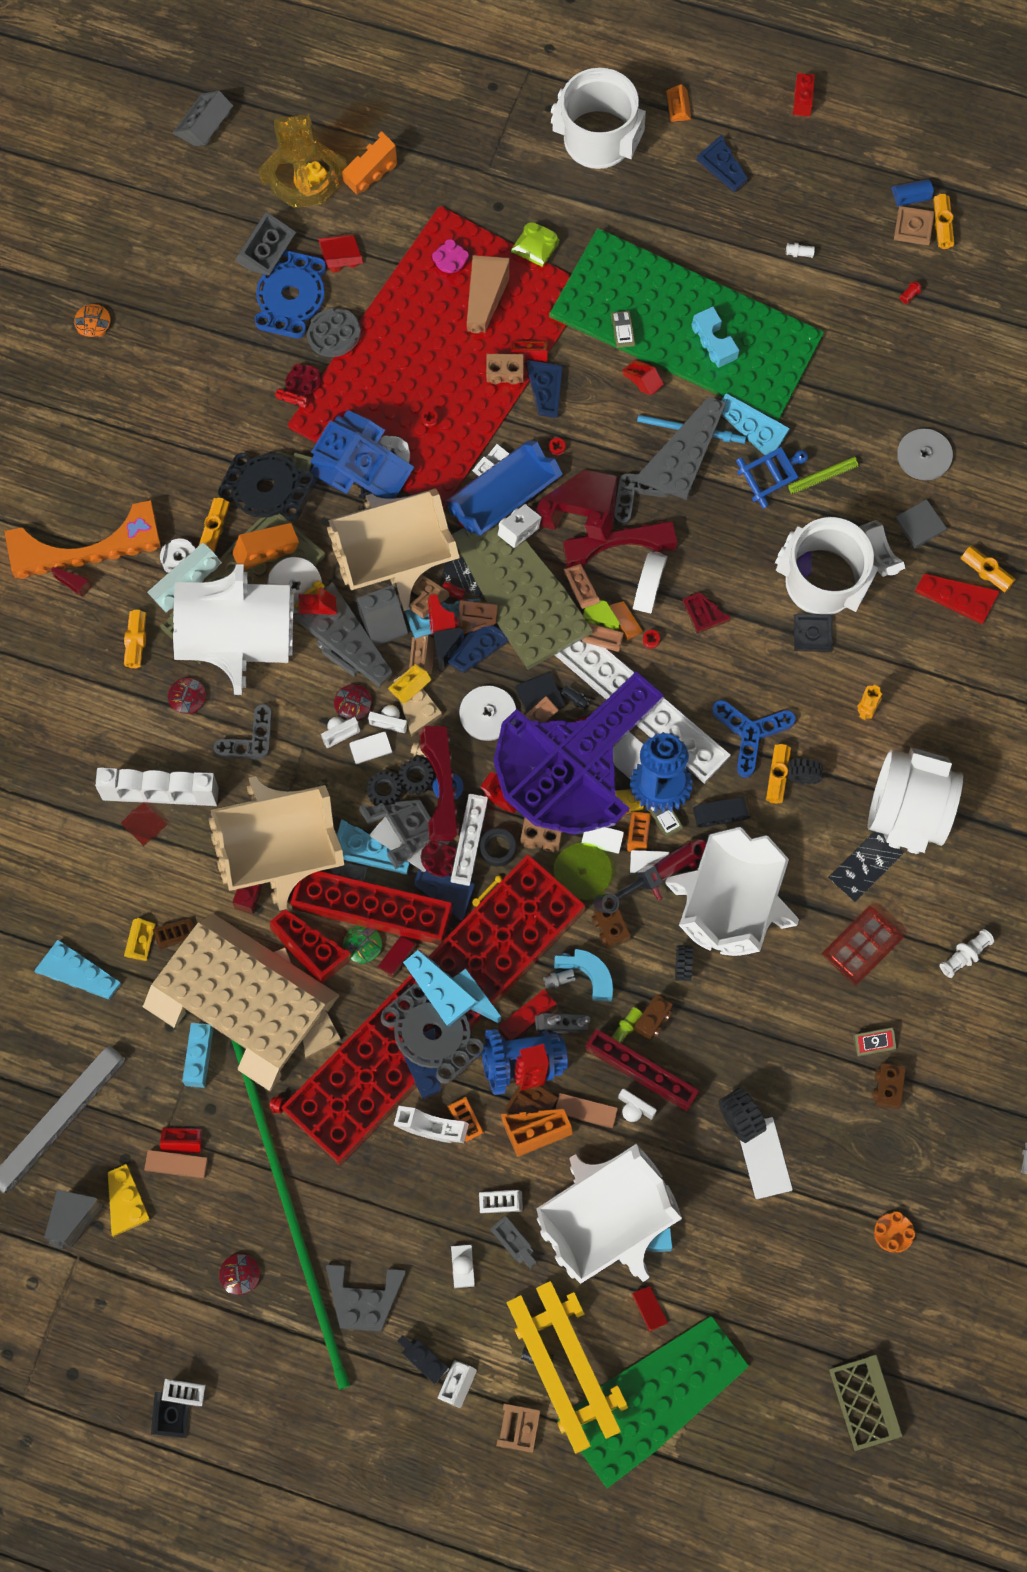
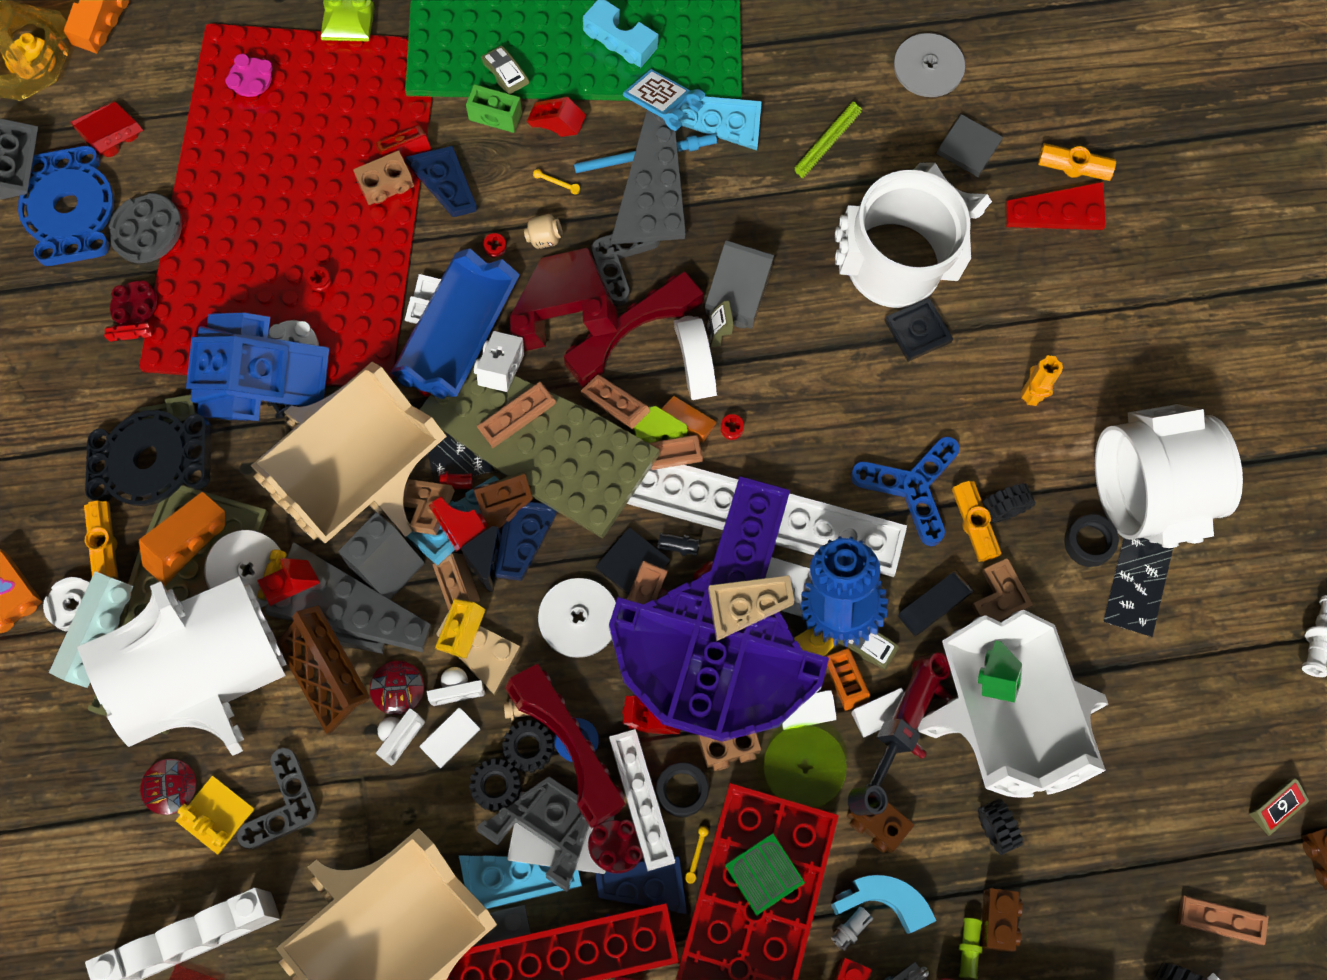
camera: 30 degrees left, 0 degrees up
light orange piece [124,610,146,668] -> none
medium nougat slope [467,255,509,333] -> none
dark red wing [682,592,731,634] -> none
blue piece [736,447,808,509] -> none
clear red piece [822,905,904,986] -> none
none -> yellow hinge [176,776,255,855]
none -> reddish brown fence [276,605,371,734]
none -> bright green brick [466,84,522,133]
none -> nougat tile [477,382,556,448]
none -> tan head [524,214,563,249]
none -> yellow hinge [533,169,580,195]
none -> flag [623,69,705,131]
none -> dark grey slope [705,241,774,329]
none -> slope [707,301,733,347]
none -> tan wing [708,576,794,641]
none -> tile [725,834,805,916]
none -> medium nougat plate [971,558,1033,622]
none -> green slope [978,640,1022,703]
none -> black tyre [1064,514,1119,567]
none -> nougat tile [1177,896,1269,945]

